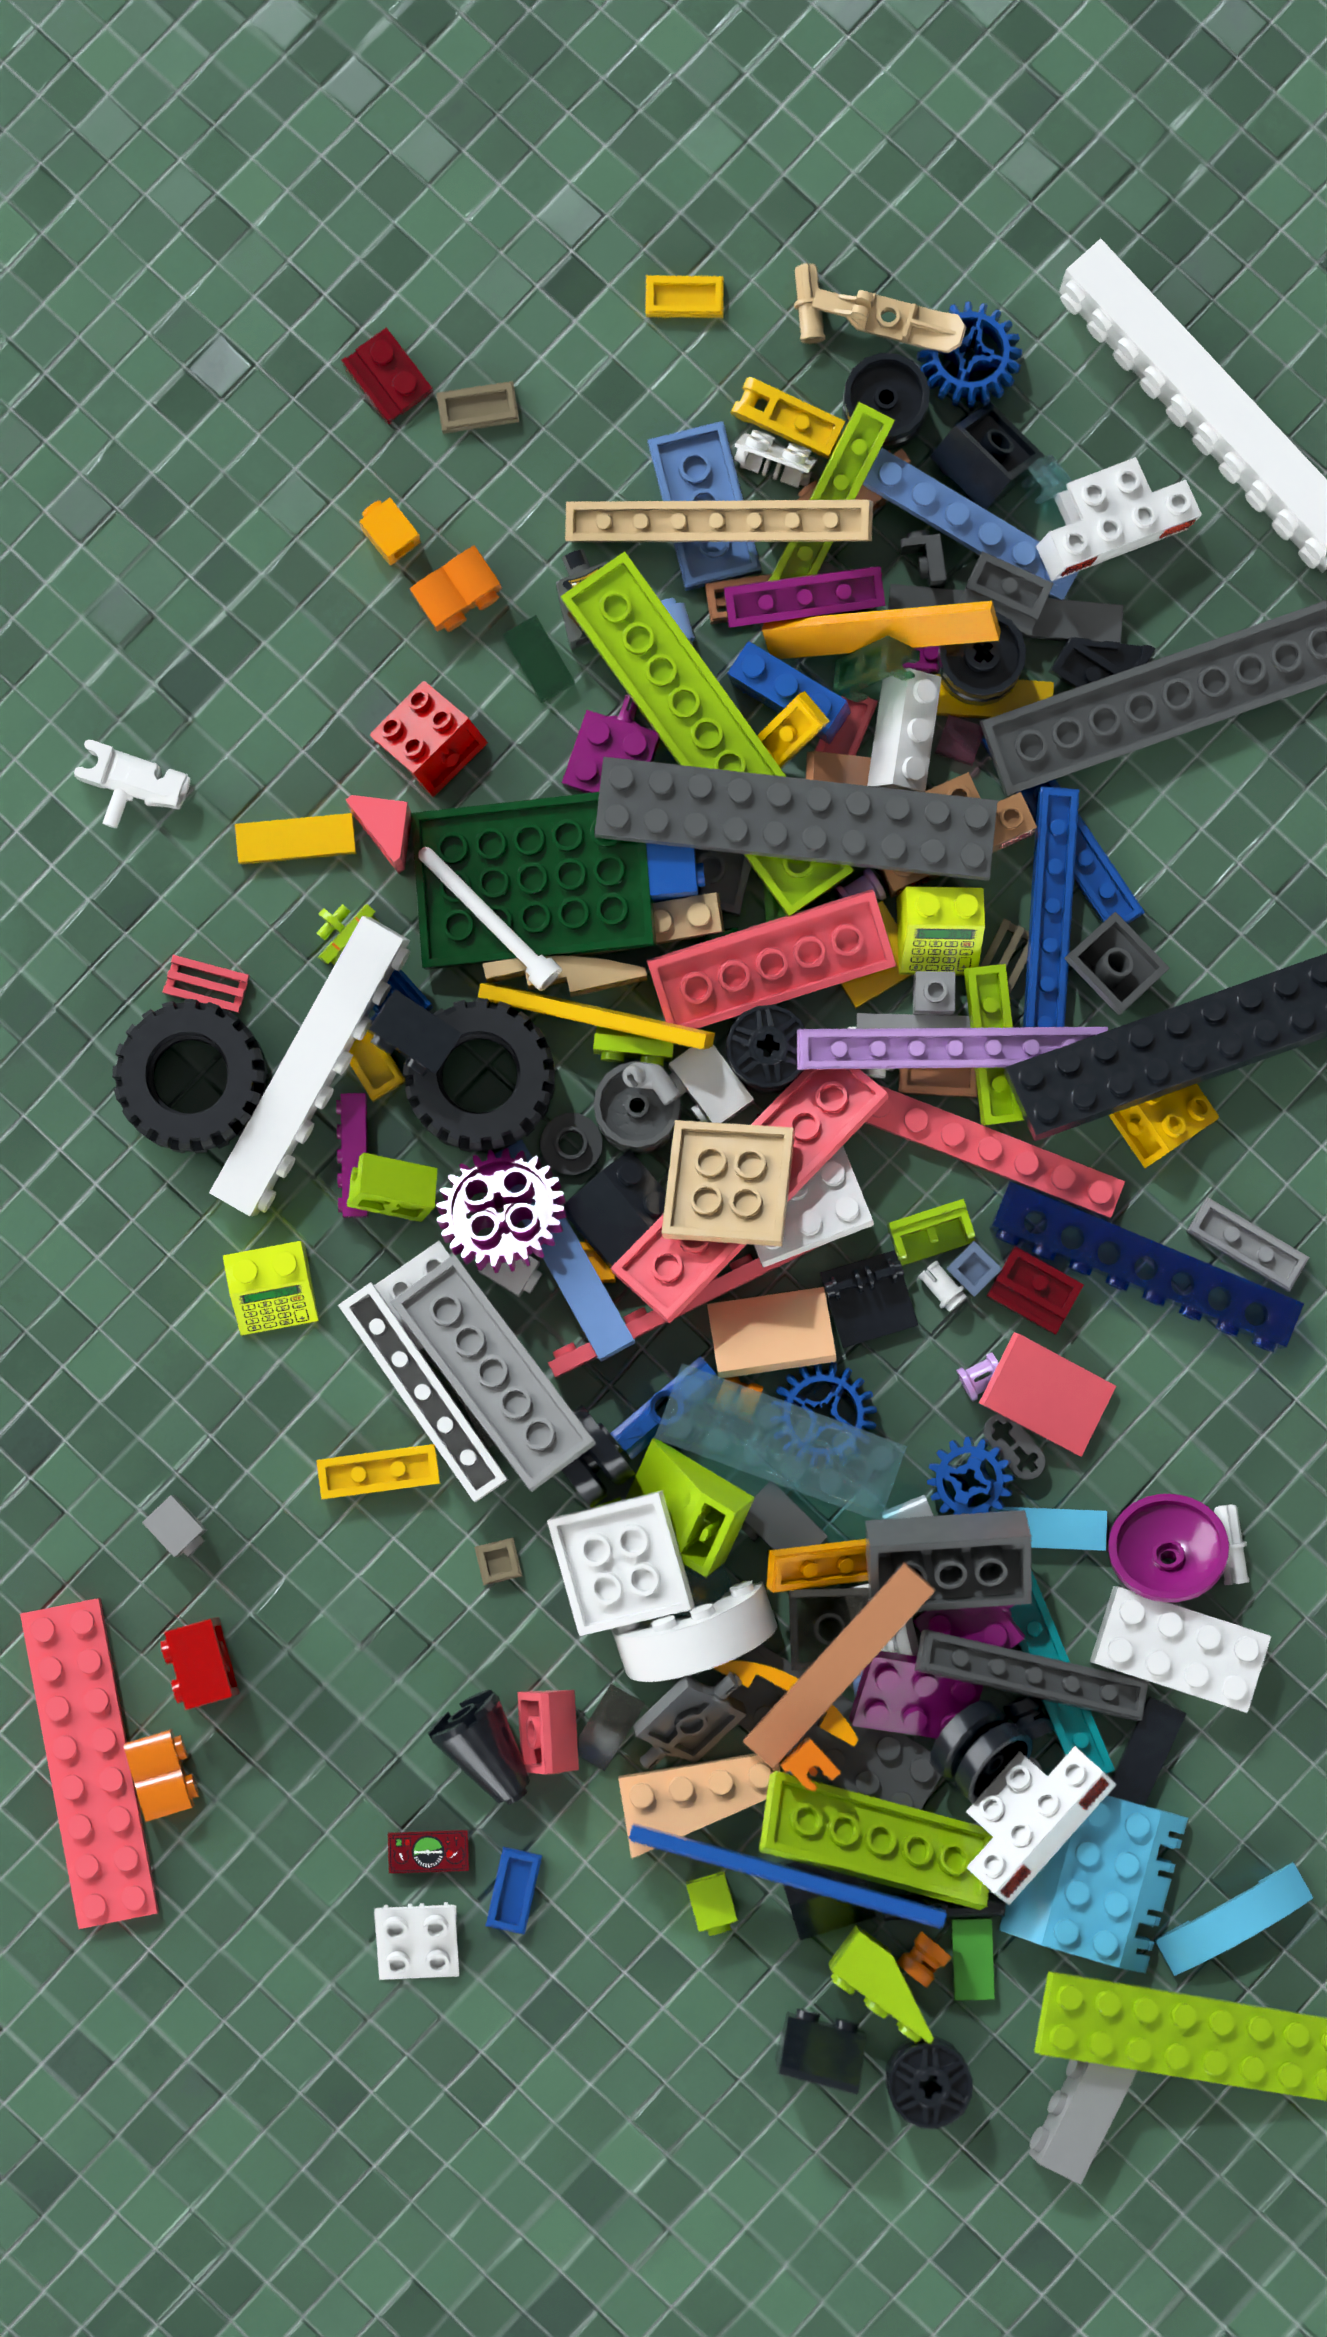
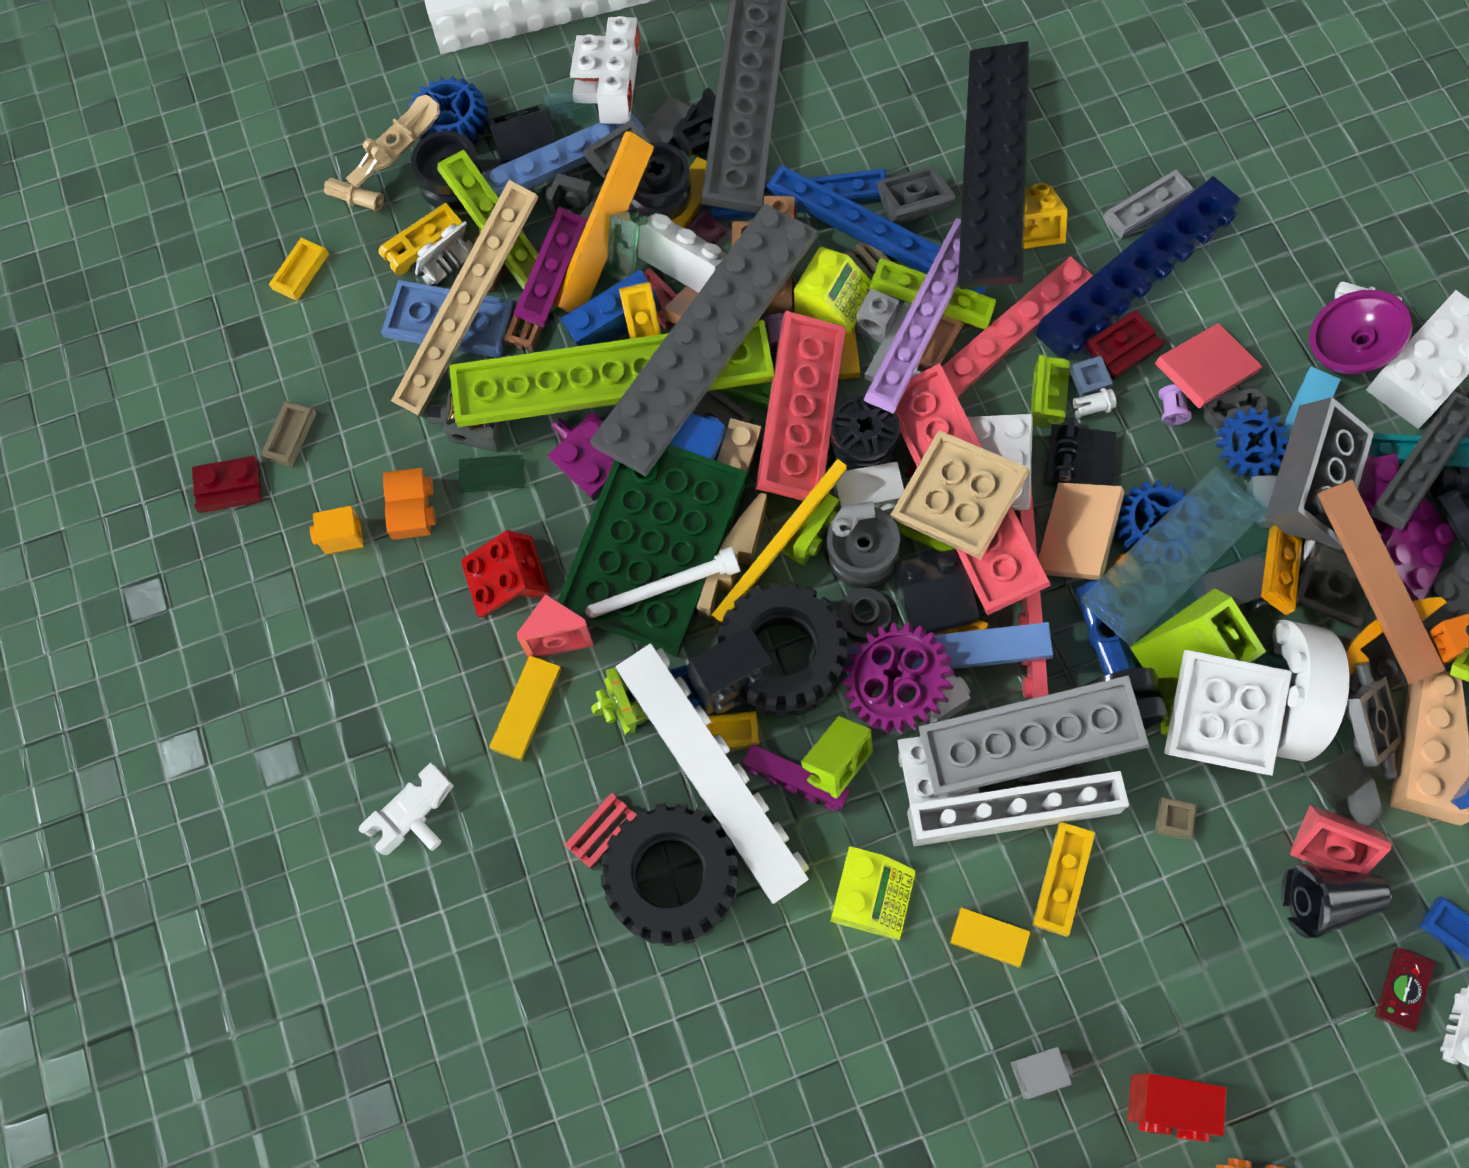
camera: 60 degrees left, 15 degrees down
none -> yellow tile [950,907,1030,968]

